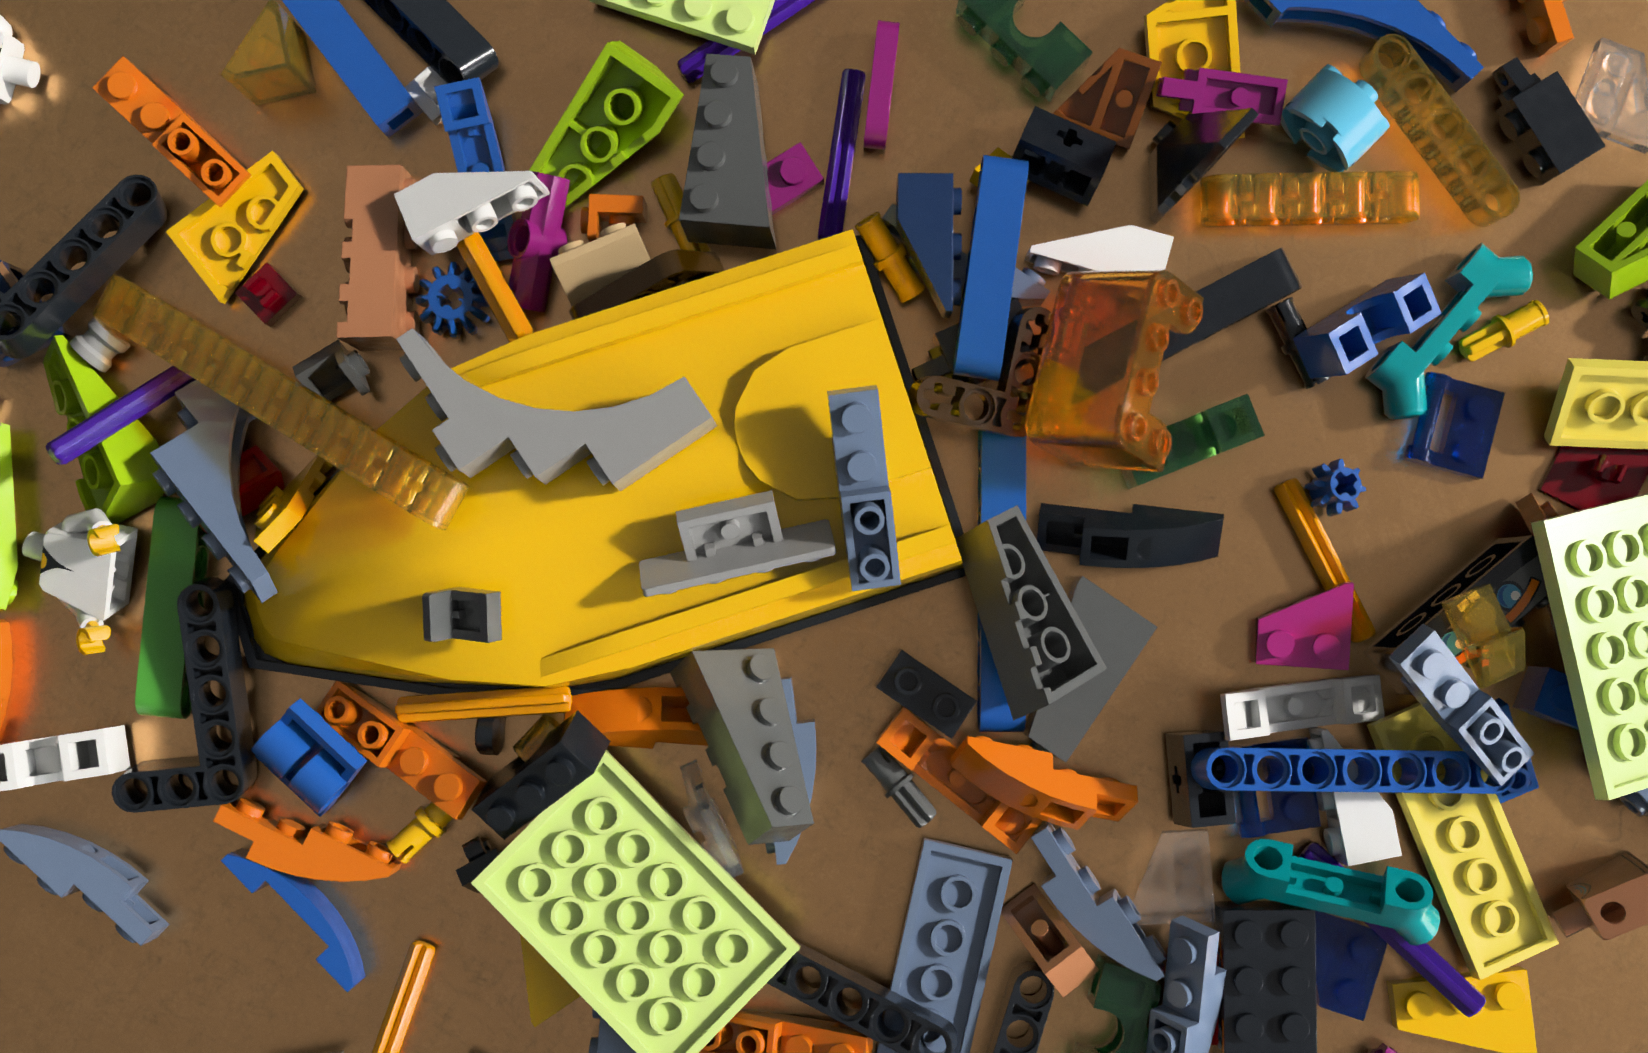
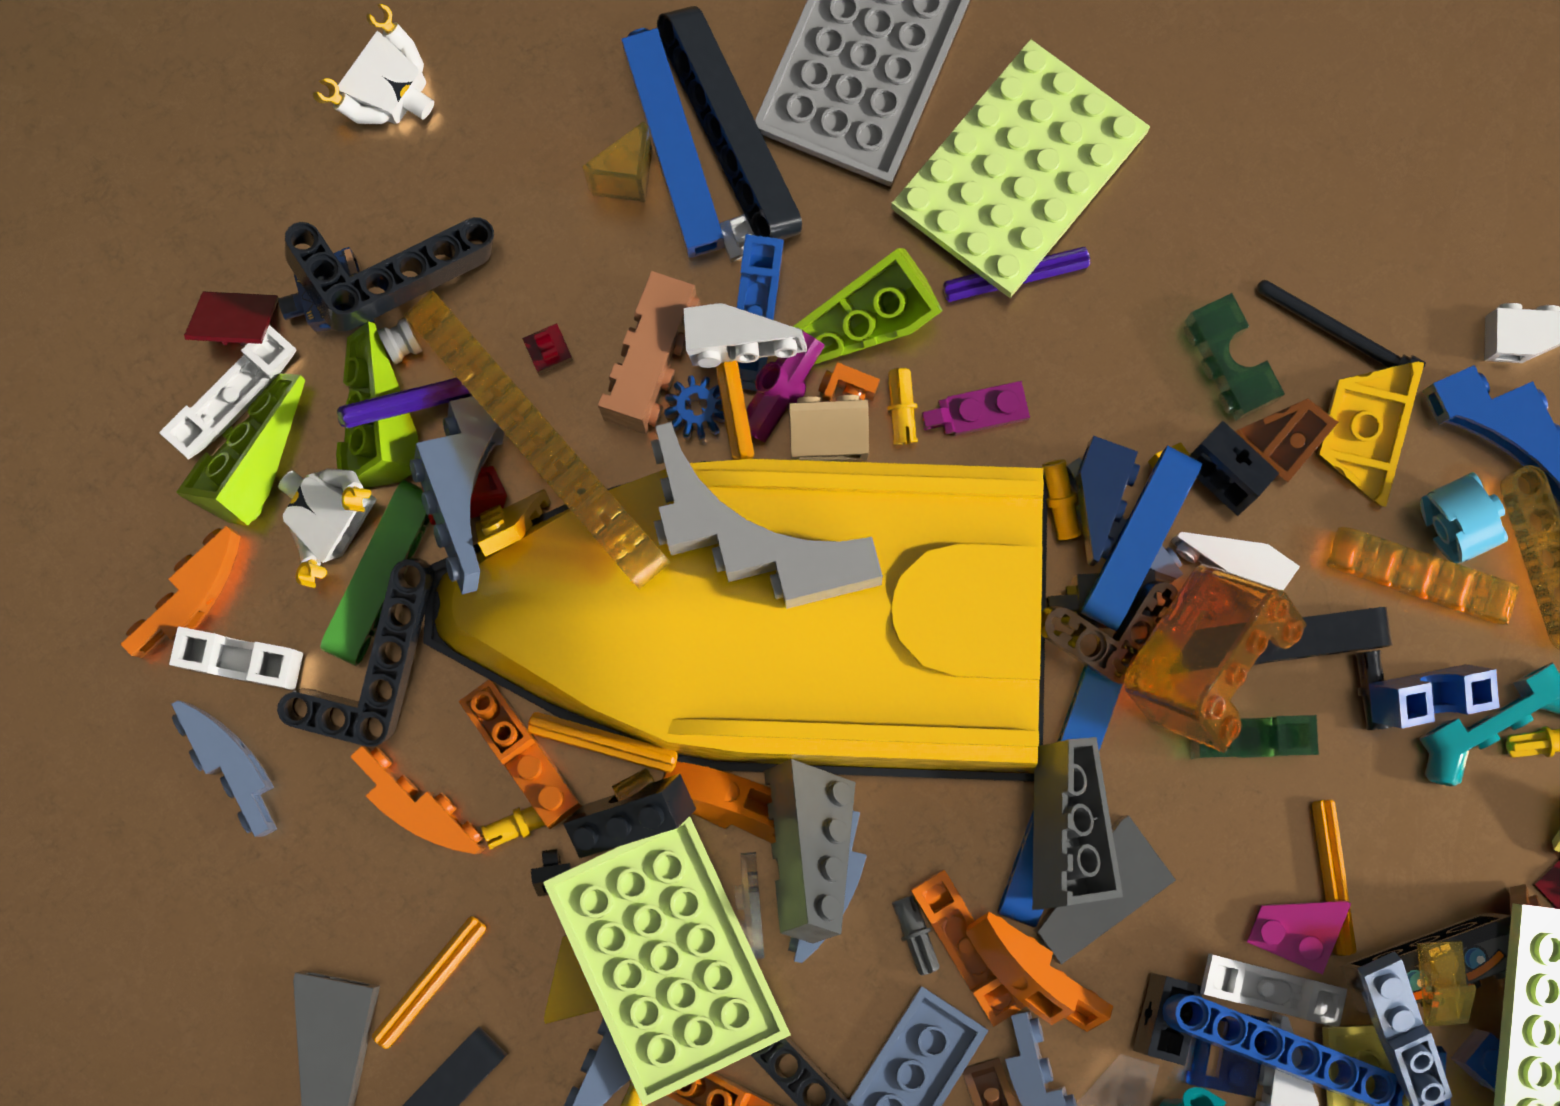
camera: 20 degrees right, 5 degrees down
orange slope [92,56,251,208] -> none
yellow wing [166,150,304,304] -> none
blue slope [221,848,366,992] -> none
blue plate [251,698,367,817] -> none
dark grey bracket [292,339,370,407] -> none
dark grey bracket [422,587,502,643] -> none
black tile [475,717,505,755] -> none
dark brown beam [569,249,725,320] -> none
light grey bracket [639,490,836,597] -> none
dark grey wedge [679,54,776,249] -> none
dark purple axle [818,69,866,240] -> none
sand blue slope [827,385,901,591] -> none
magenta beam [863,20,900,150] -> none
black brick [875,648,977,739] -> none
black slope [1037,503,1224,568] -> none
black wedge [1148,108,1259,224] -> none
magenta hinge [1156,68,1288,126] -> none
blue gear [1304,459,1366,517] -> none
clear blue plate [1403,372,1505,480] -> none

